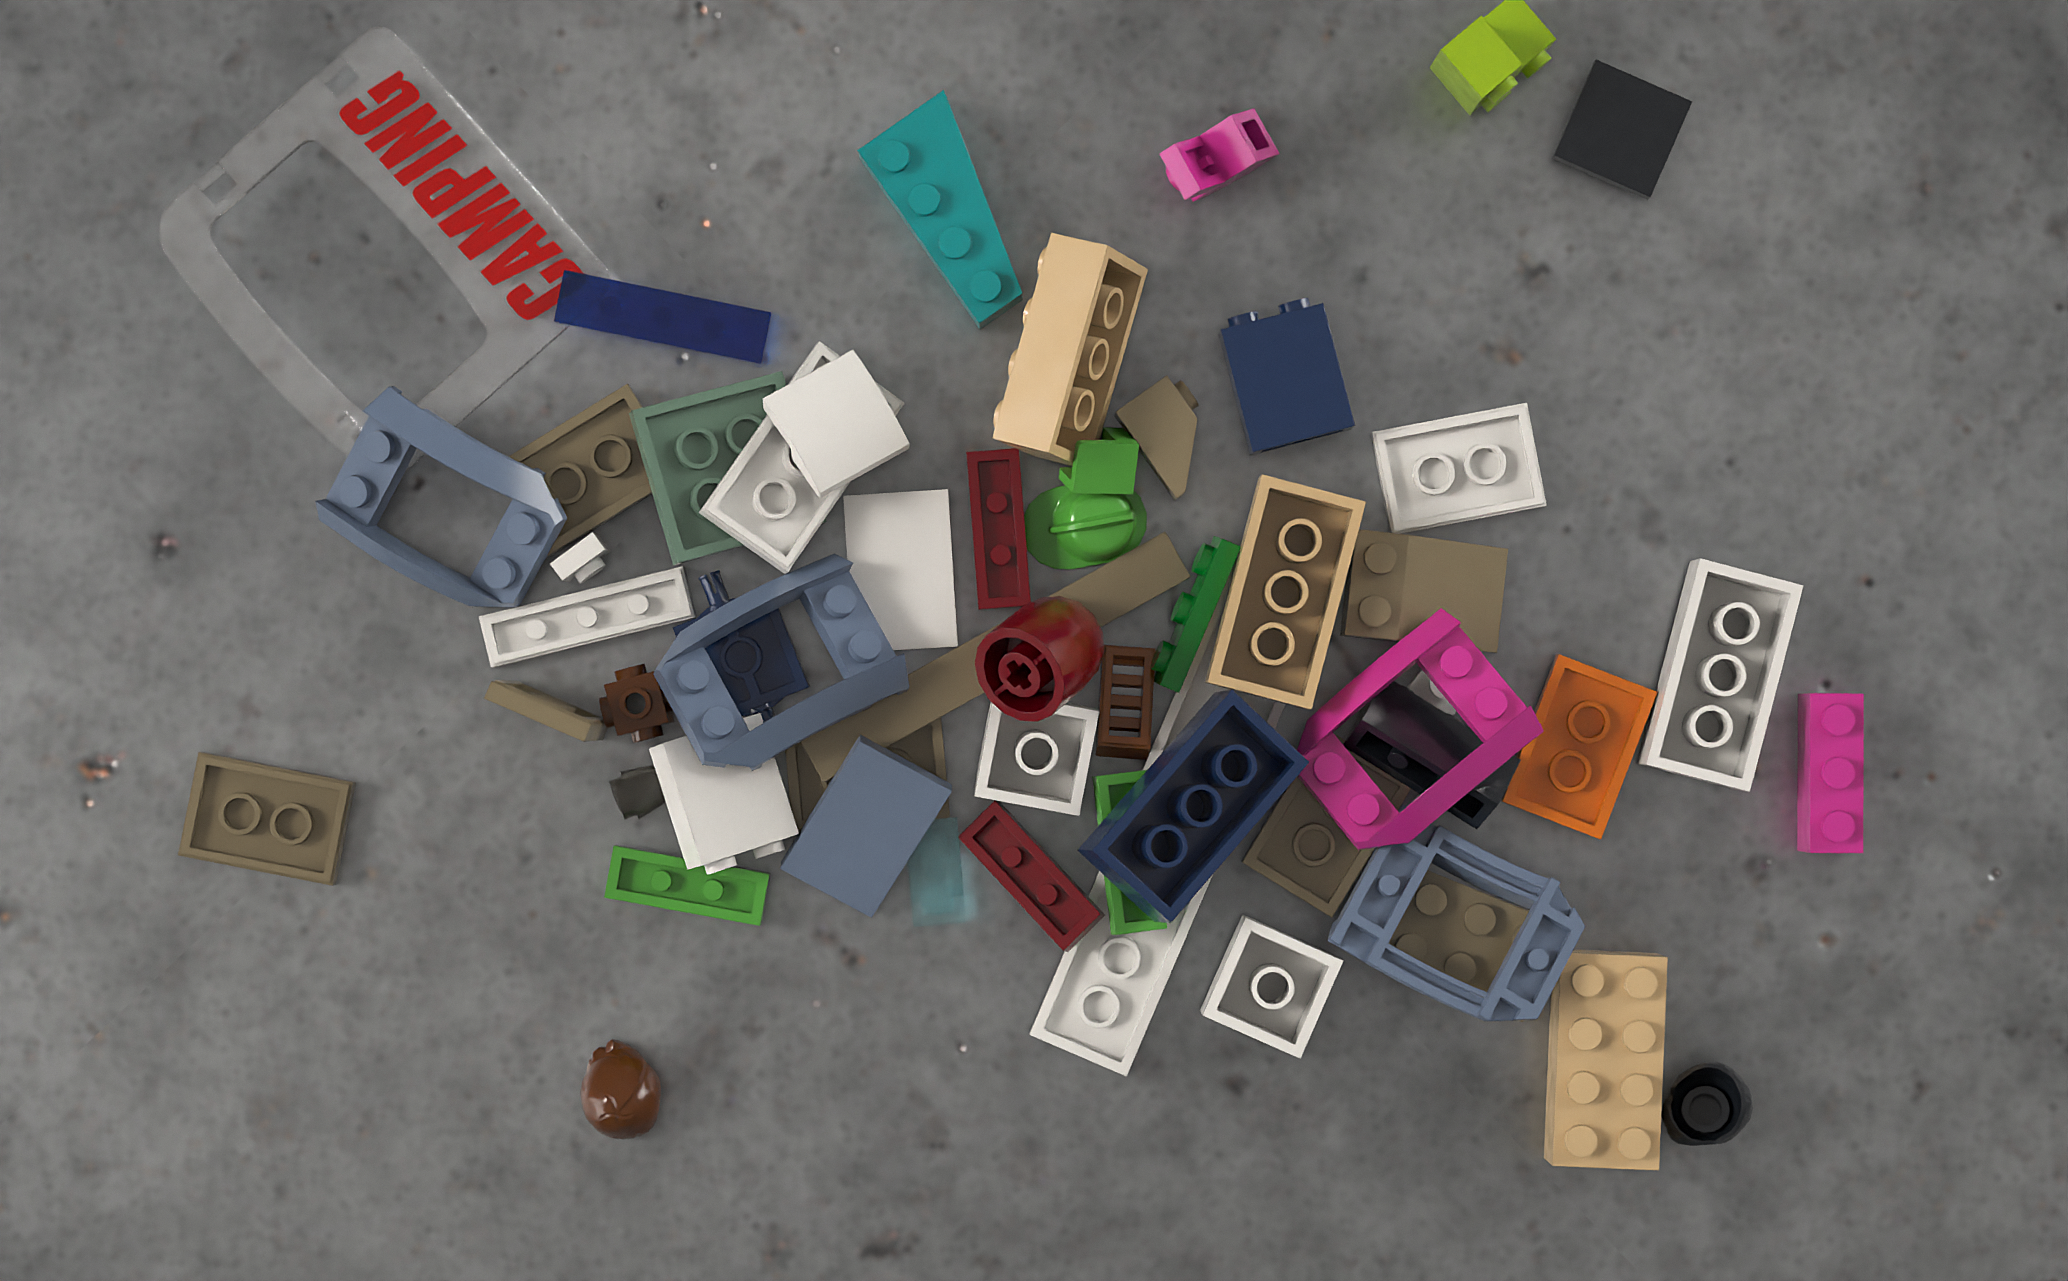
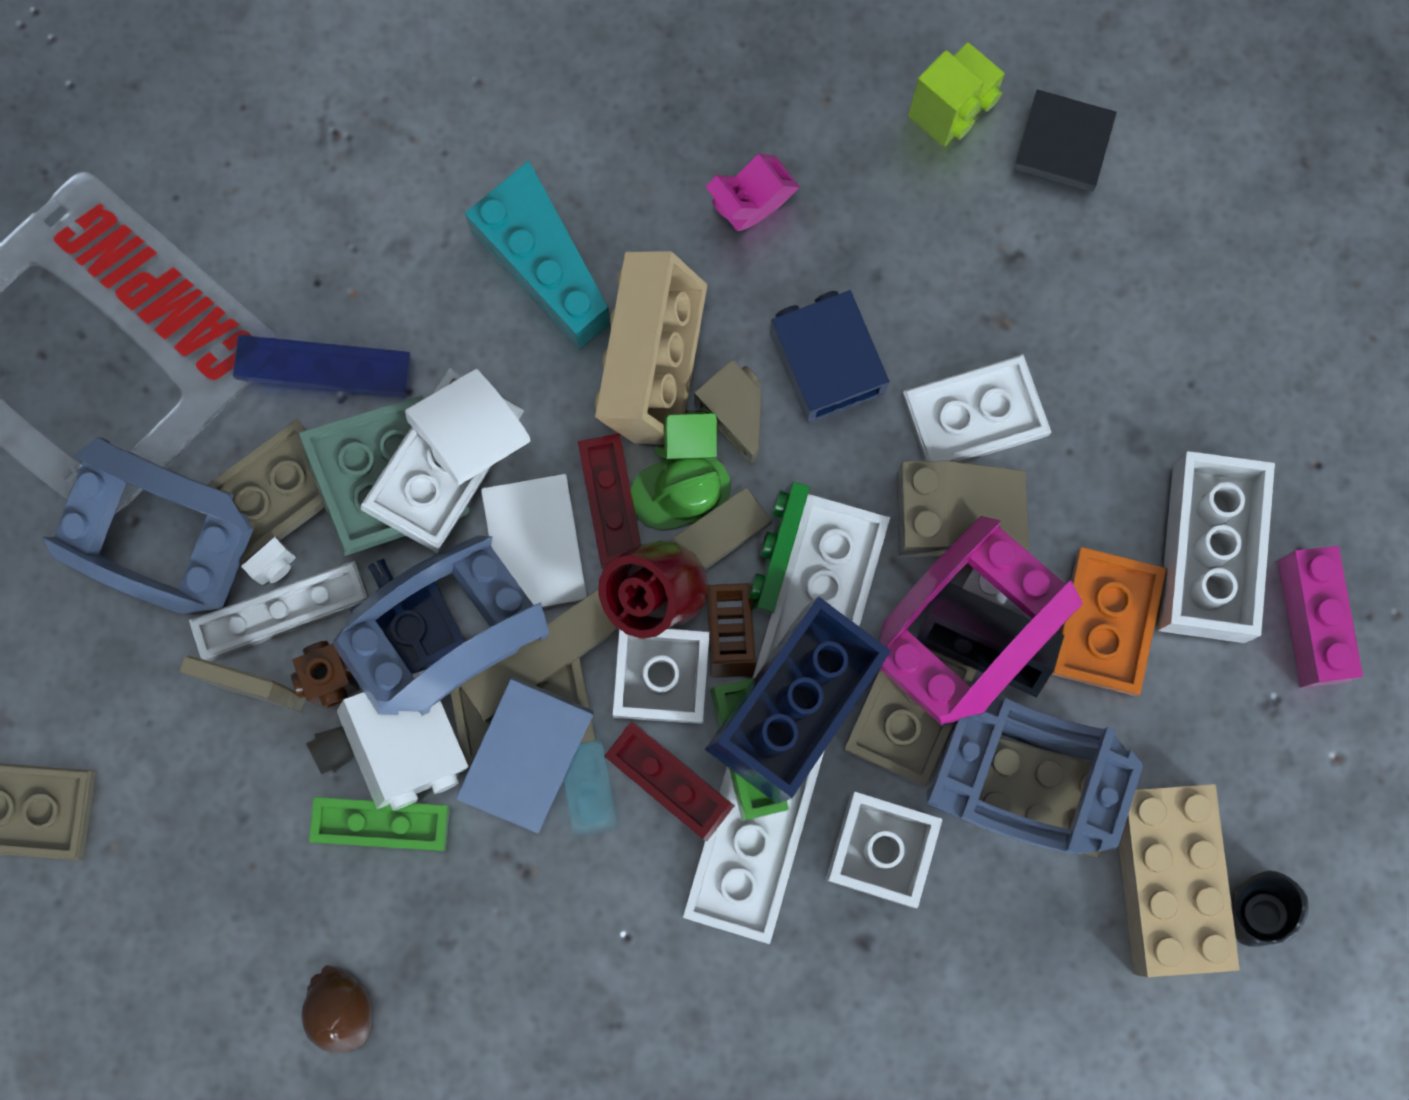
camera: 10 degrees left, 10 degrees down
tan brick [1205,474,1366,710] -> none

